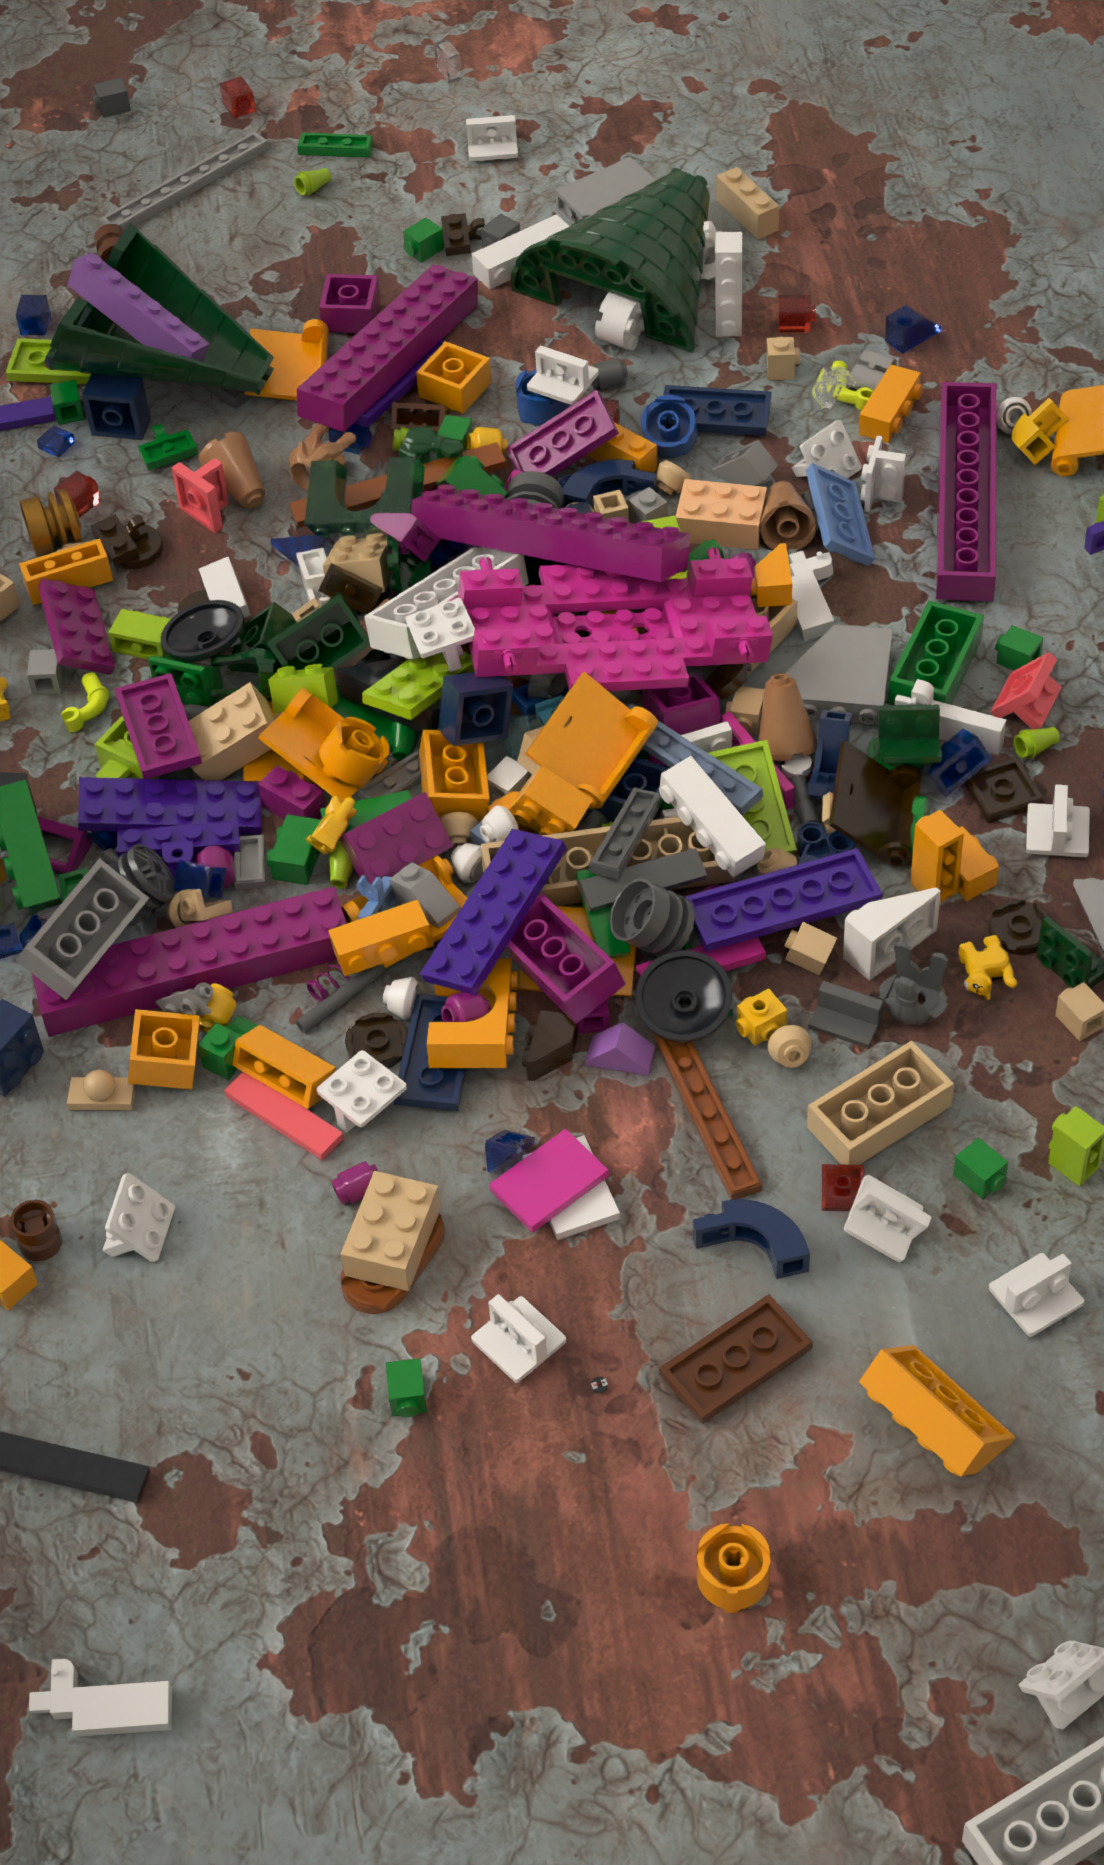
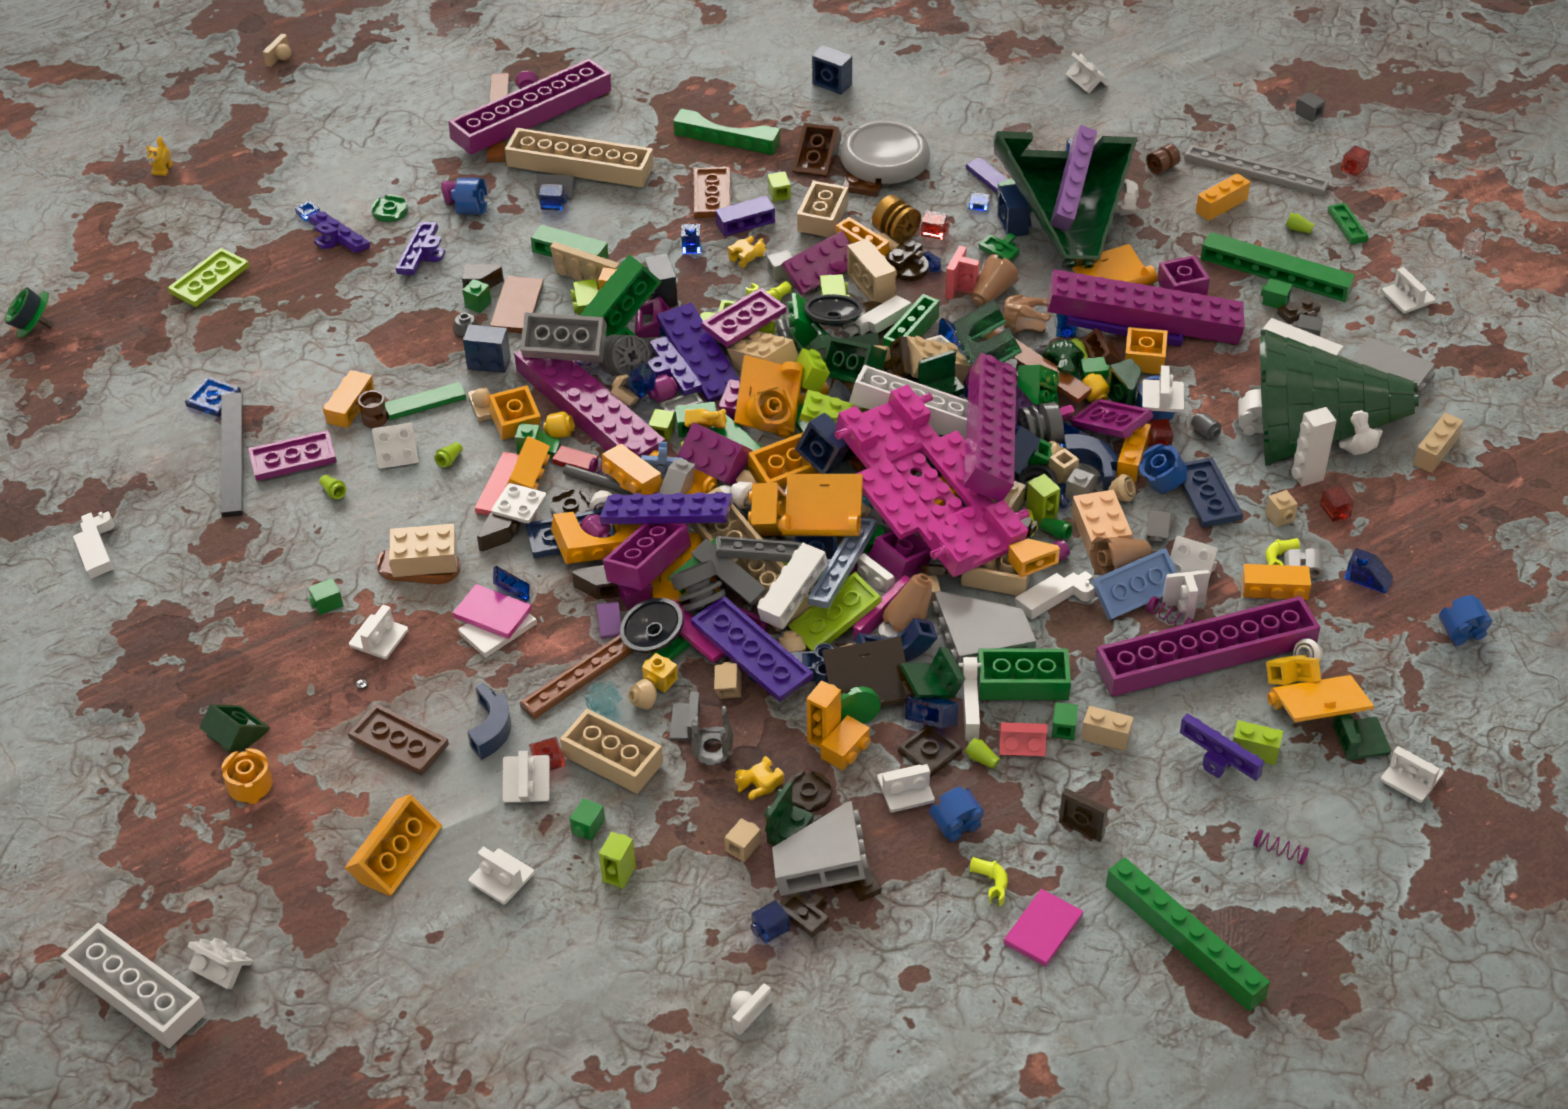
camera: 65 degrees right, 5 degrees down
light grey hinge [155,983,213,1016] -> none
magenta brick [331,1161,379,1205] -> none
magenta tile [370,513,441,562] -> none
white bracket [405,598,475,672] -> none
clear bracket [811,366,856,410] -> none
white slope [843,888,941,981] -> none
none -> dark green slope [199,704,270,752]
none -> plate [248,430,337,481]
none -> lime cone [319,475,347,499]
none -> tile [385,382,466,420]
none -> lime cone [434,442,463,468]
none -> dark brown slope [477,511,520,551]
none -> tile [552,445,598,471]
none -> clear light blue brick [583,681,623,714]
none -> lime brick [649,409,675,443]
none -> tan brick [847,239,897,303]
none -> green brick [883,294,940,348]
none -> clear blue arm [923,250,942,272]
none -> tan brick [1081,706,1134,751]
none -> slope [1107,358,1142,406]
none -> magenta piece [1146,596,1195,627]
none -> light orange brick [1196,173,1251,221]
none -> green brick [1201,232,1355,302]
none -> blue brick [1439,595,1492,646]

